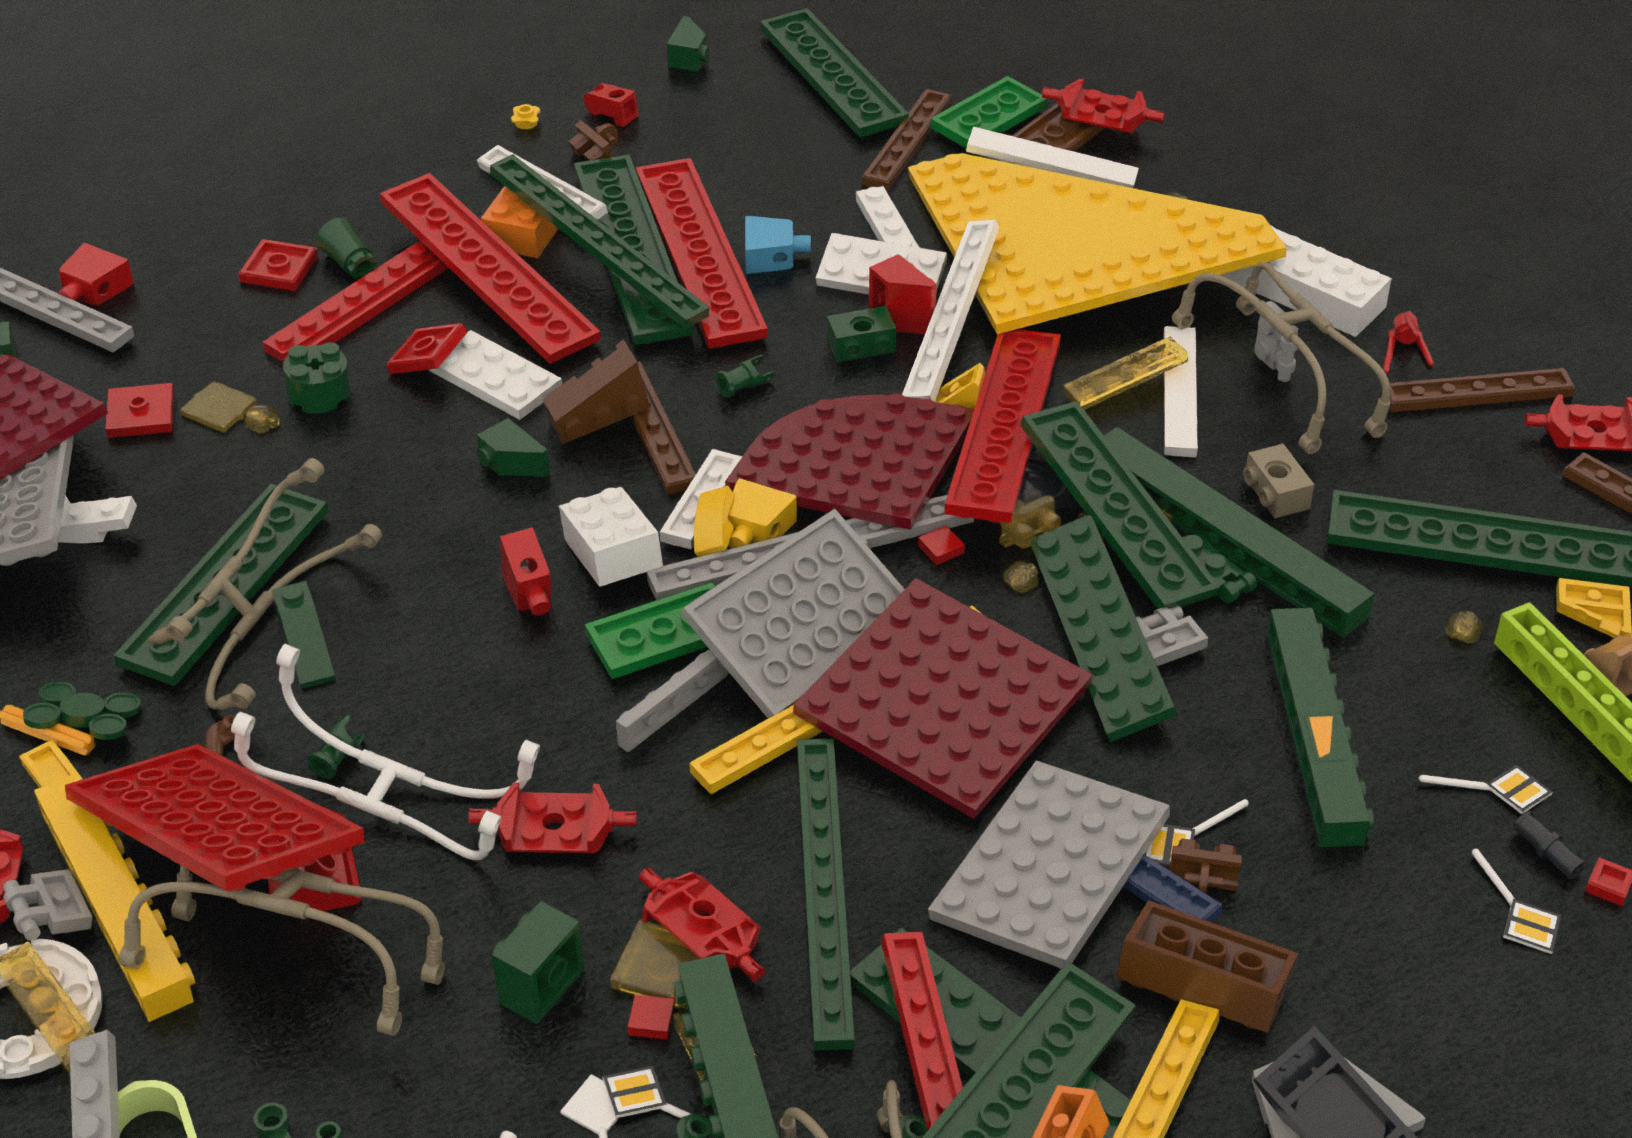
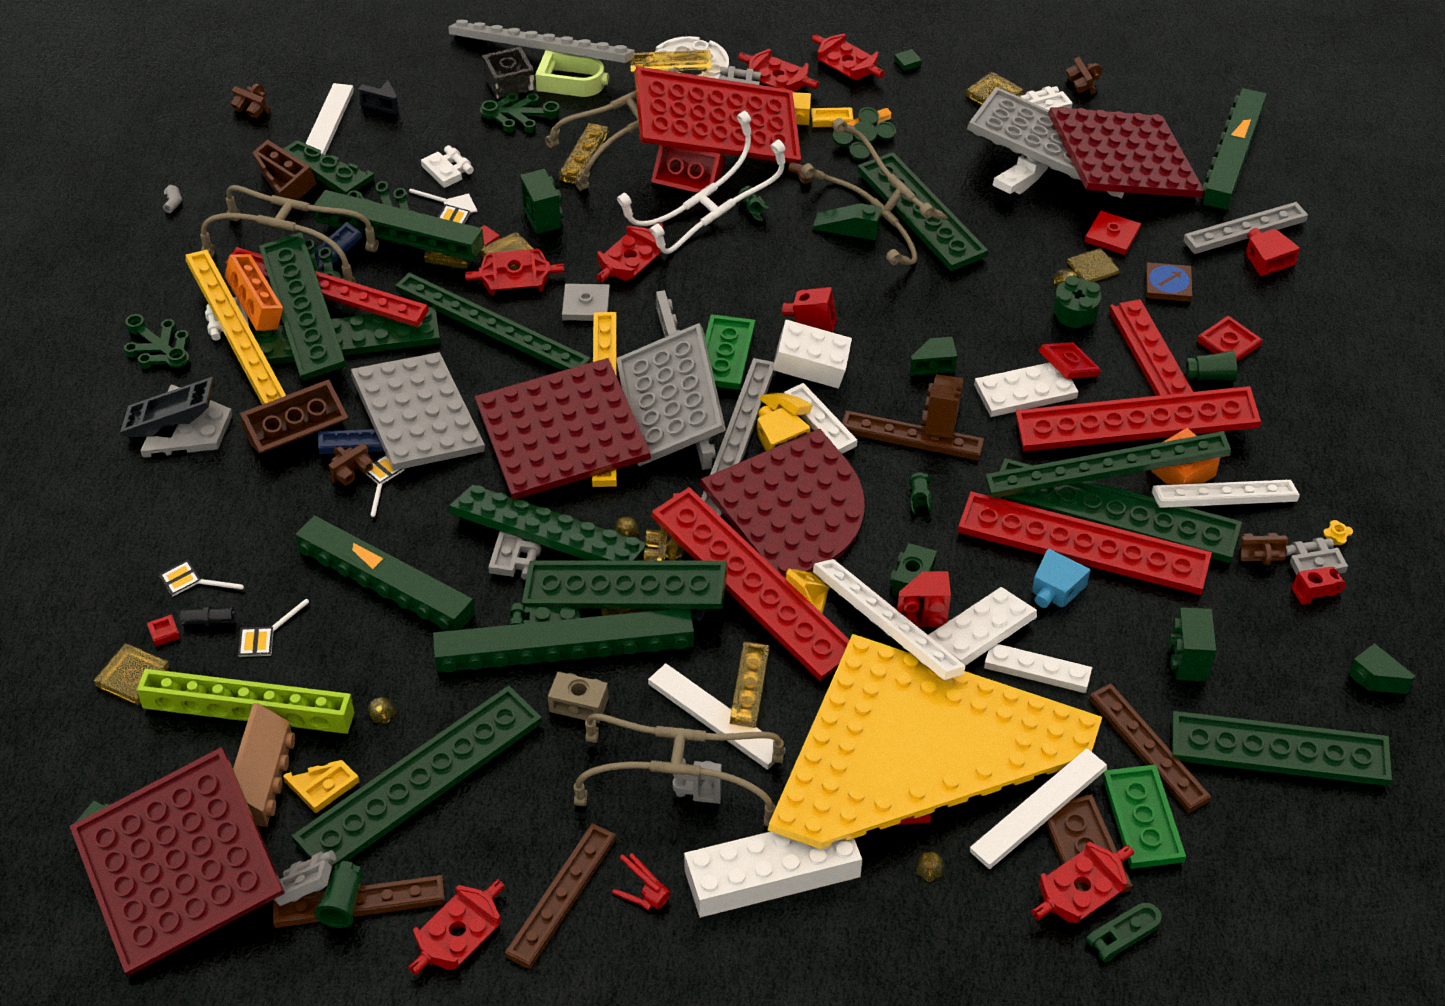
camera: 125 degrees right, 5 degrees up
none -> clear yellow plate [559,123,608,184]
none -> light grey plate [562,284,610,321]
none -> dark green plate [1086,903,1162,963]
none -> tile [1146,262,1192,302]
none -> dark green brick [1169,607,1216,682]
none -> light grey plate [1286,537,1348,576]

